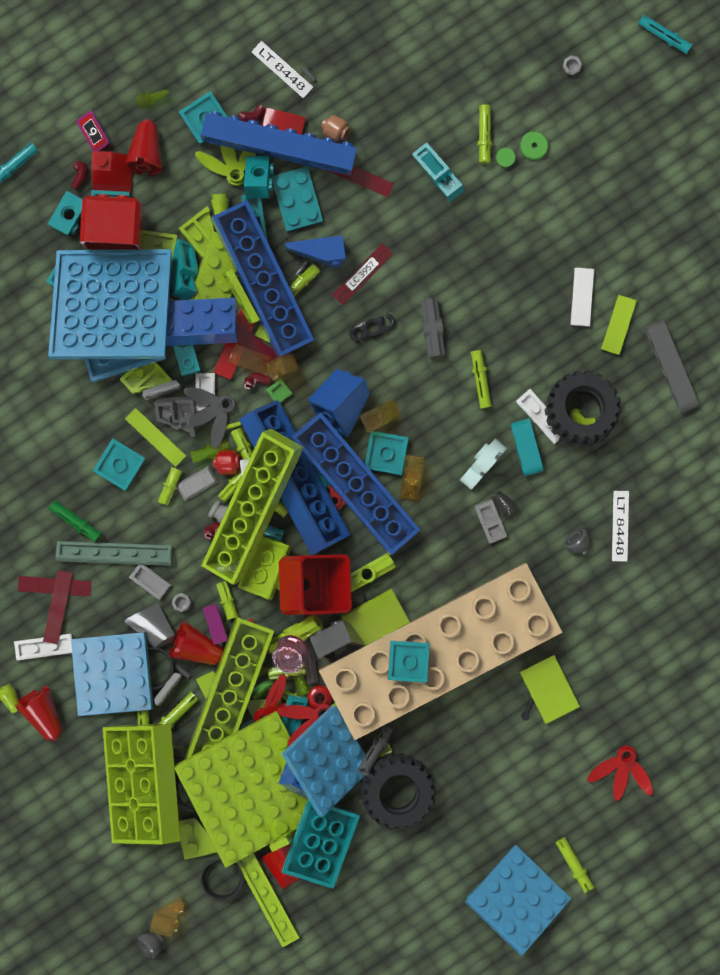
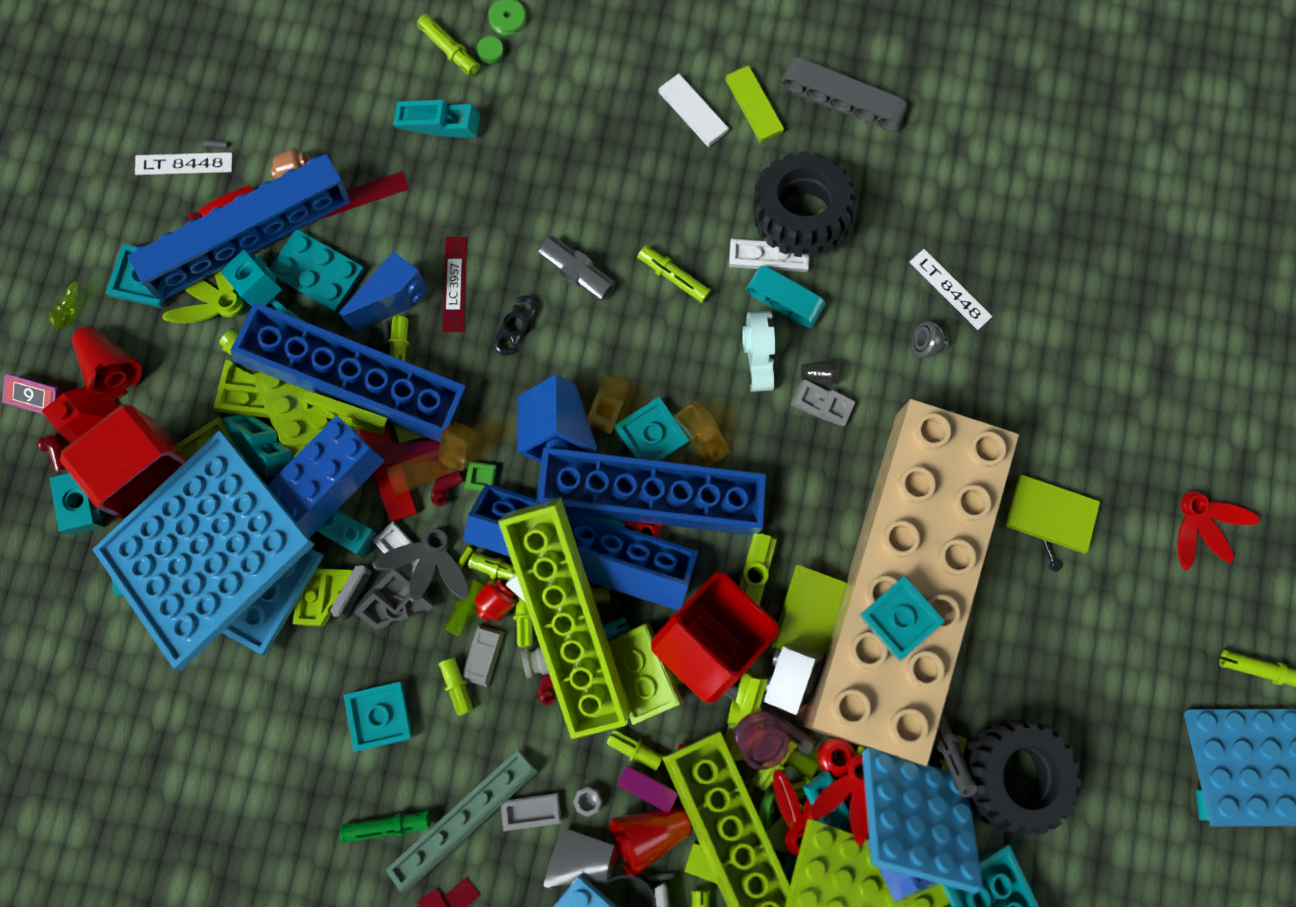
camera: 50 degrees left, 10 degrees down
lime sticker [125,408,186,467] -> none

